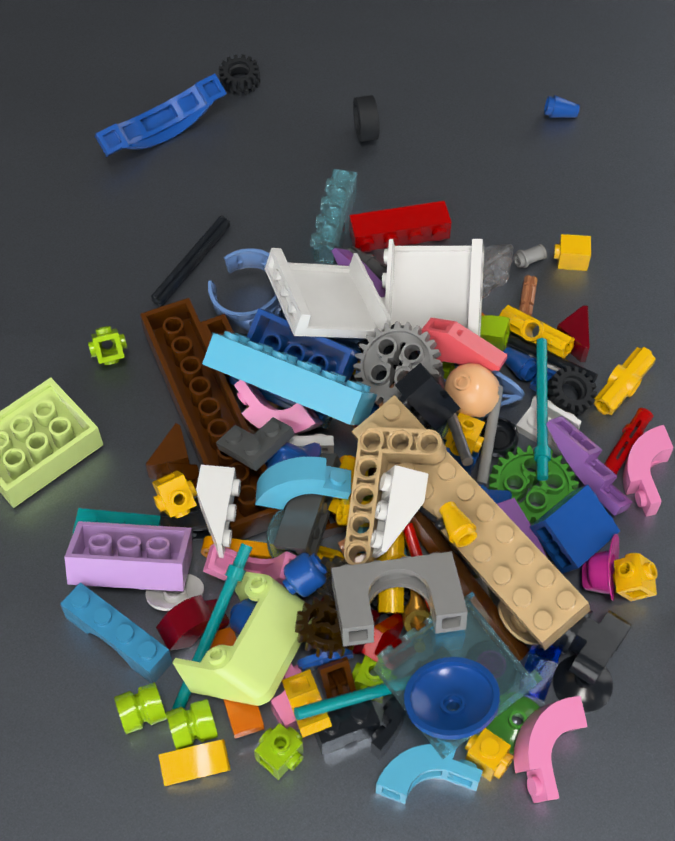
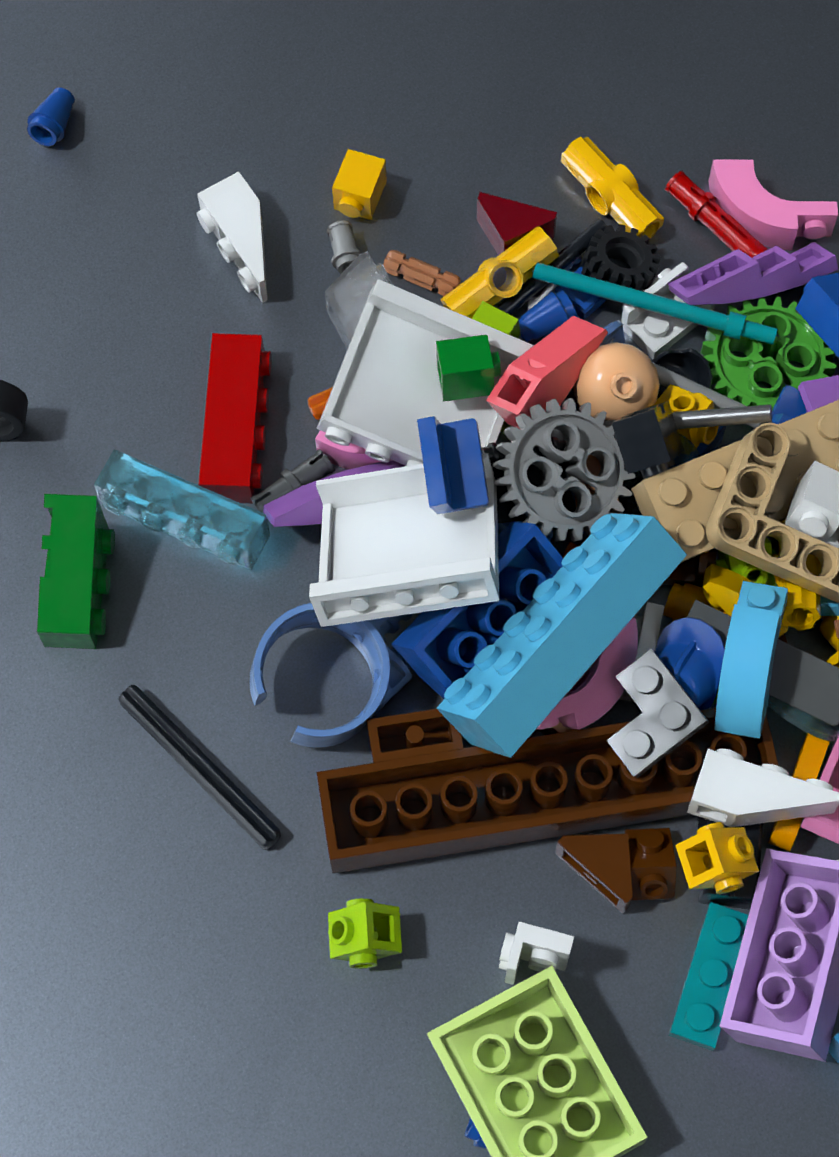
camera: 75 degrees left, 10 degrees up
none -> green wedge [37,494,115,649]
none -> white slope [196,171,268,303]
none -> blue panel [417,416,489,515]
none -> green brick [436,335,501,402]
none -> white bracket [499,922,574,985]

